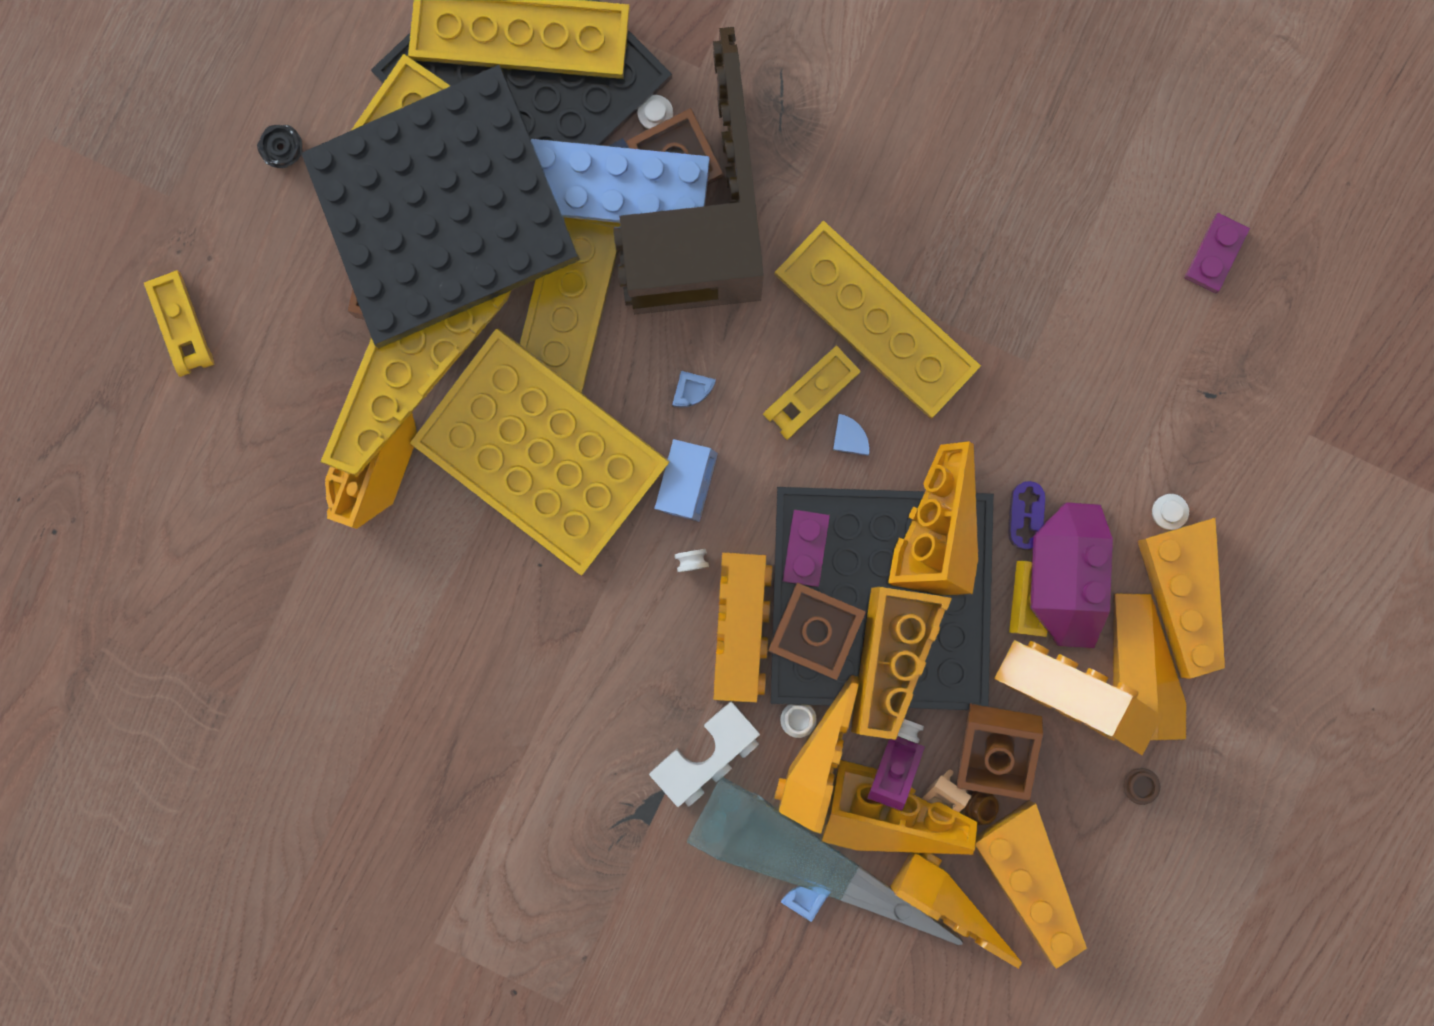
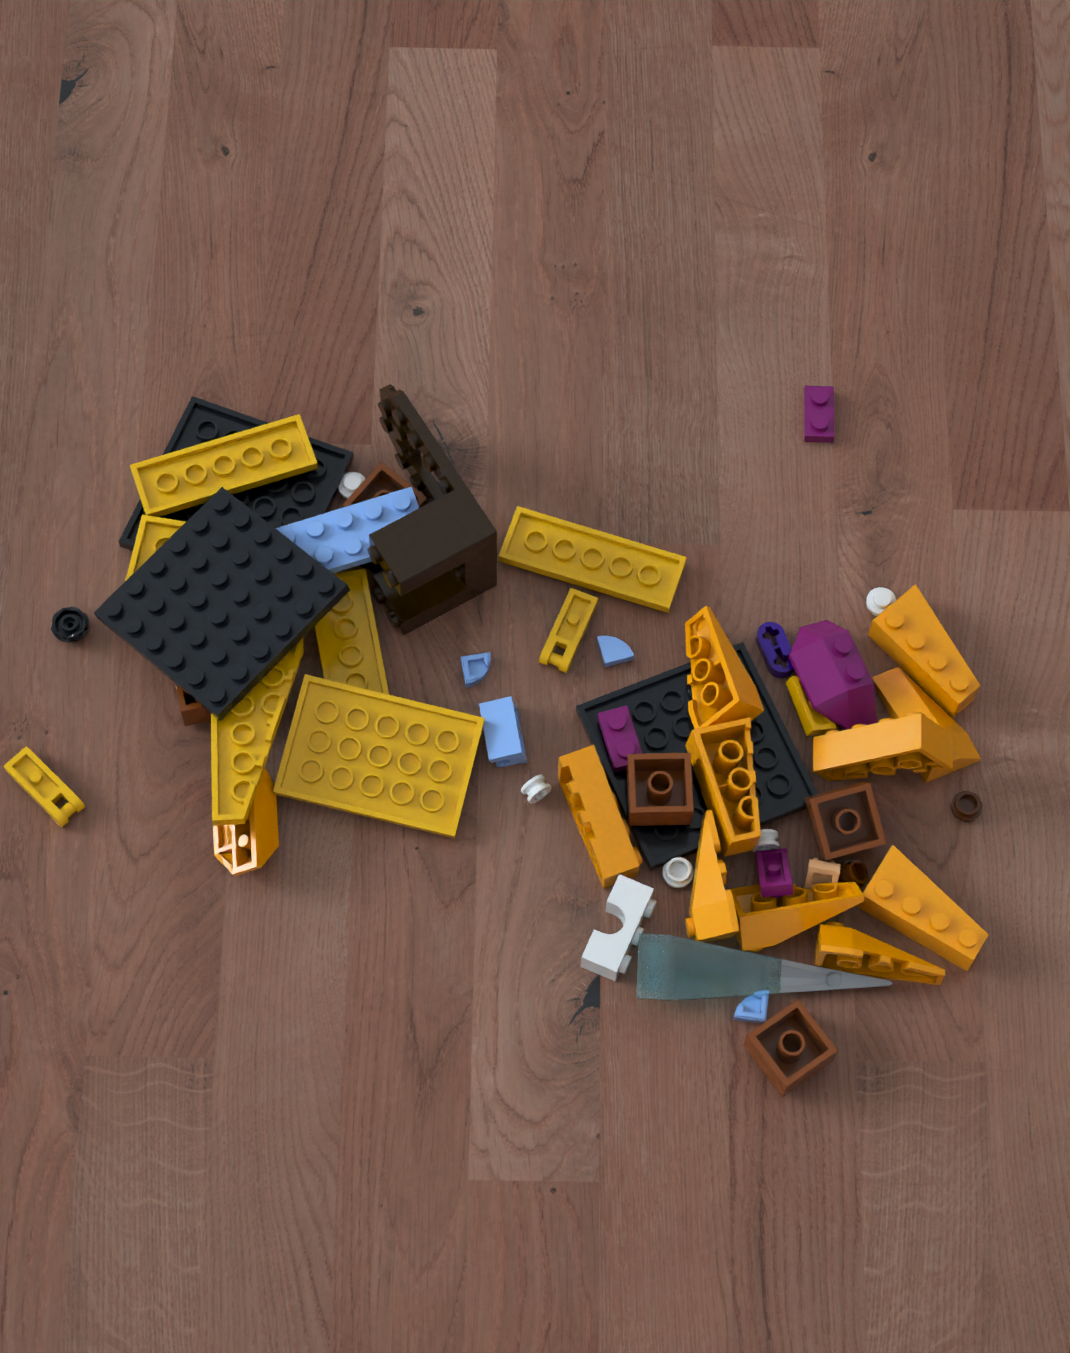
camera: 30 degrees left, 20 degrees down
none -> dark orange brick [743,999,838,1097]

